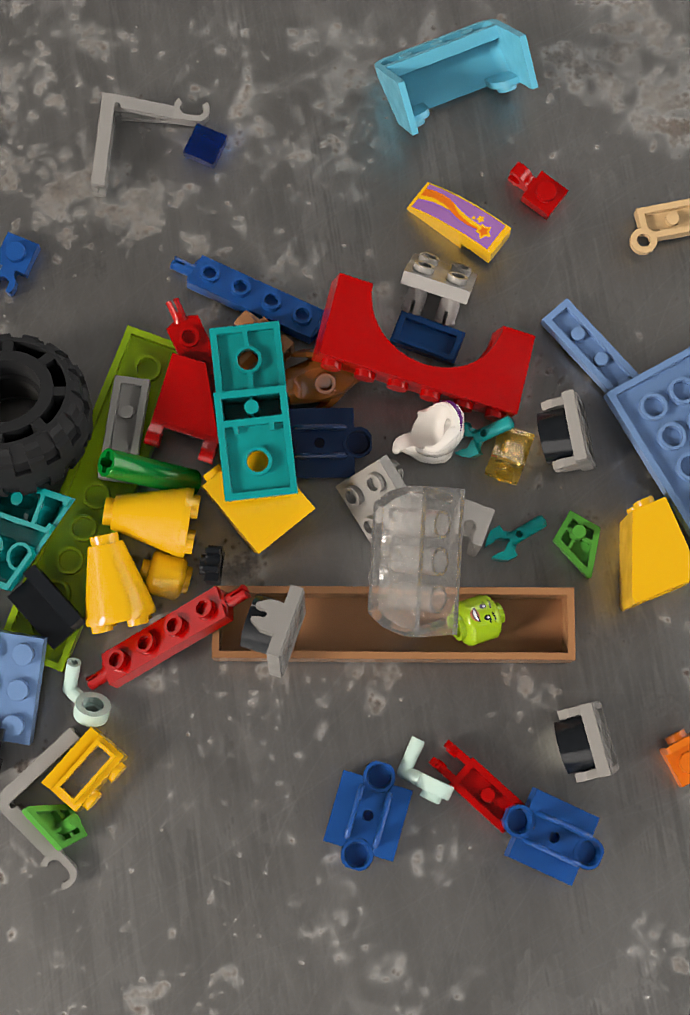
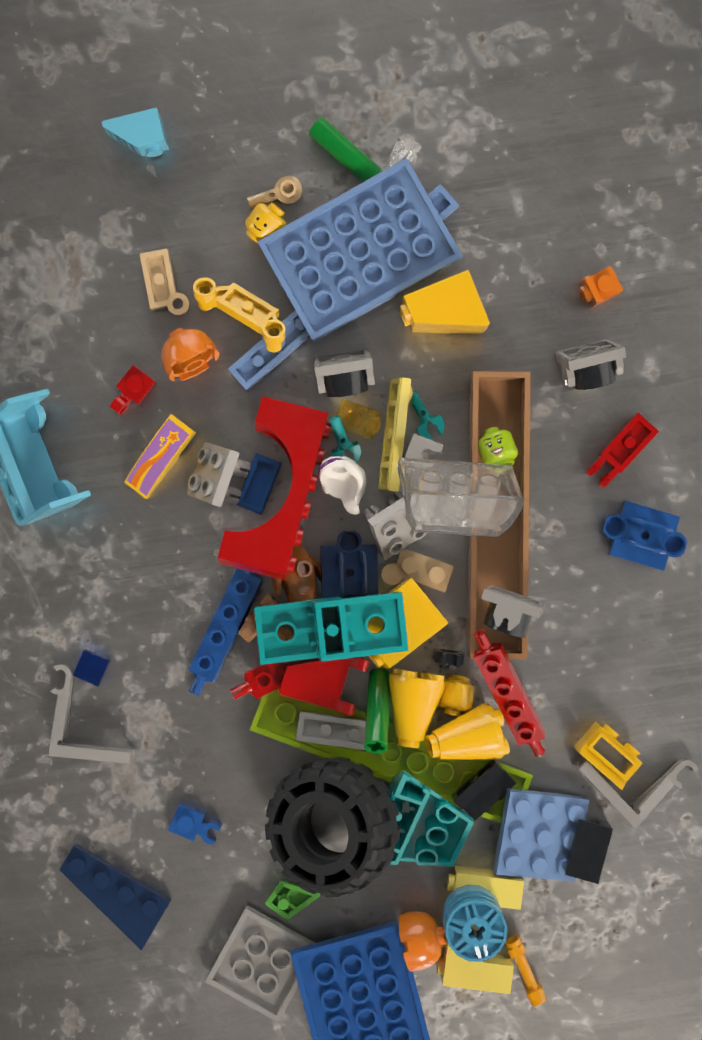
camera: 85 degrees left, 10 degrees up
bright green piece [22,804,88,851] -> none
light aqua plate [62,657,111,727] -> none
light aqua plate [397,736,454,804] -> none
blue piece [501,787,604,886] -> none
bright green piece [553,510,601,579] -> none
none -> orange cylinder [161,328,220,381]
none -> yellow plate [193,278,285,353]
none -> light yellow plate [378,377,413,492]
none -> tan hinge [381,548,454,592]

